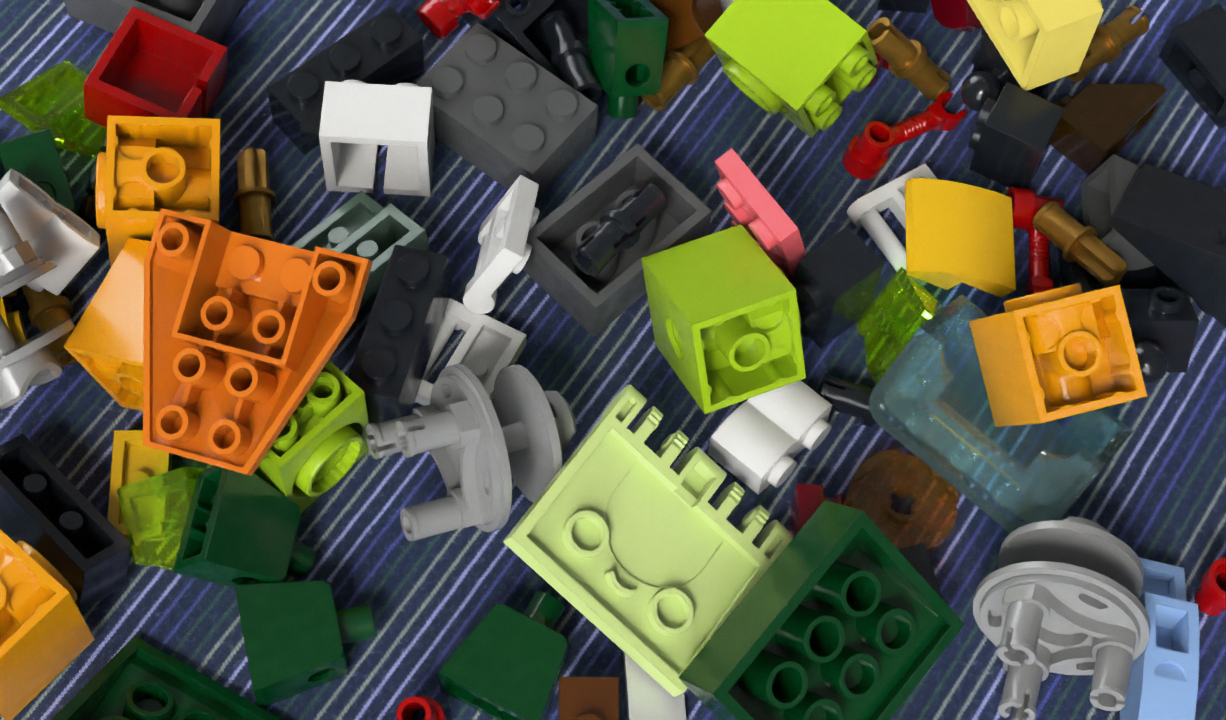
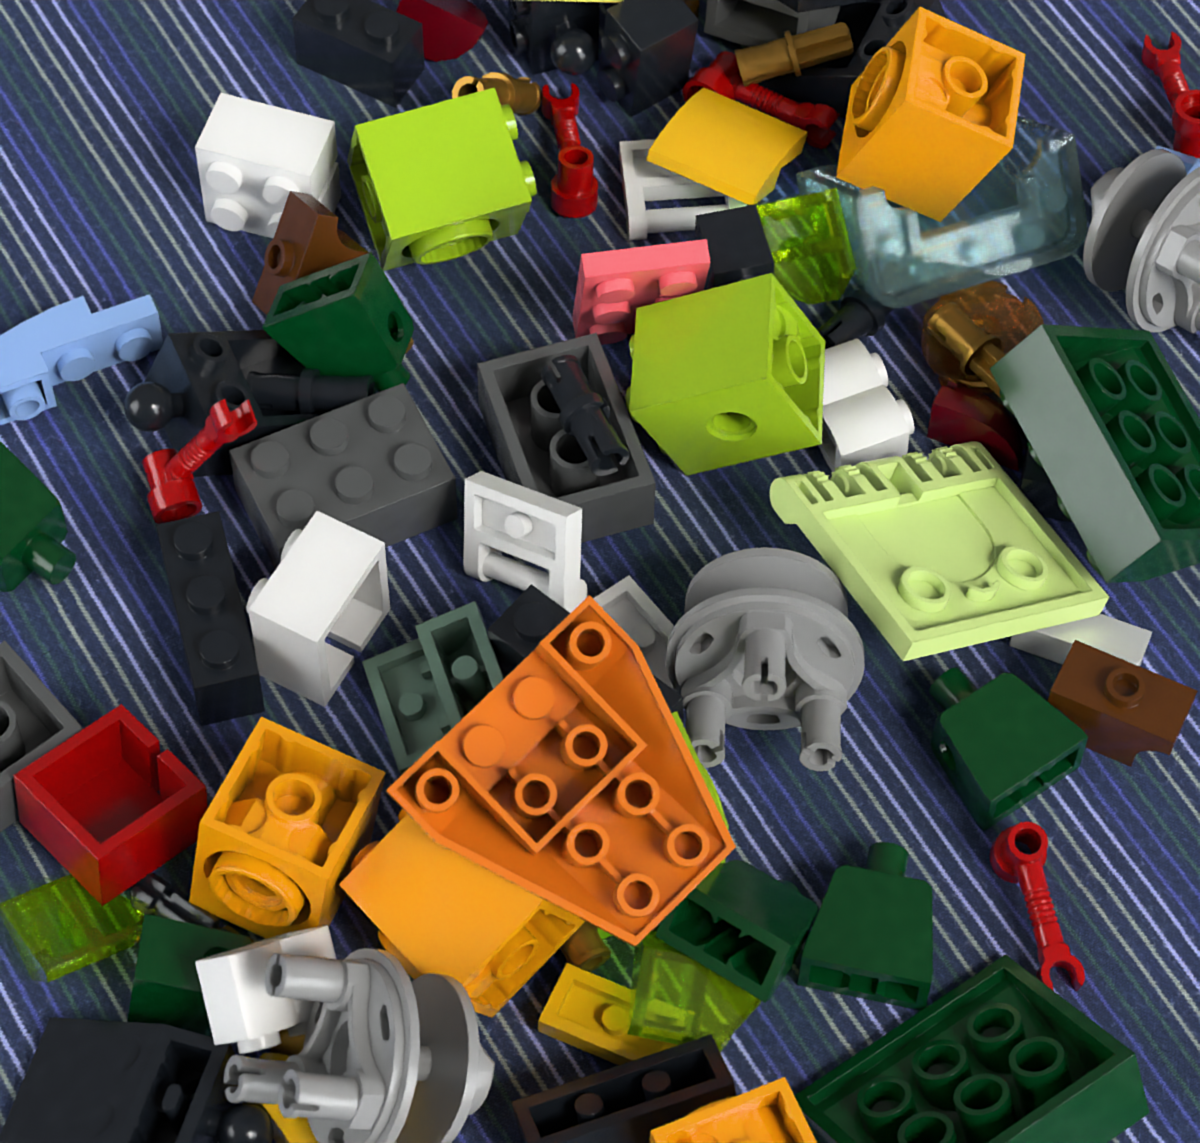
camera: 60 degrees left, 5 degrees down
none -> pearl gold axle [927,302,1005,397]

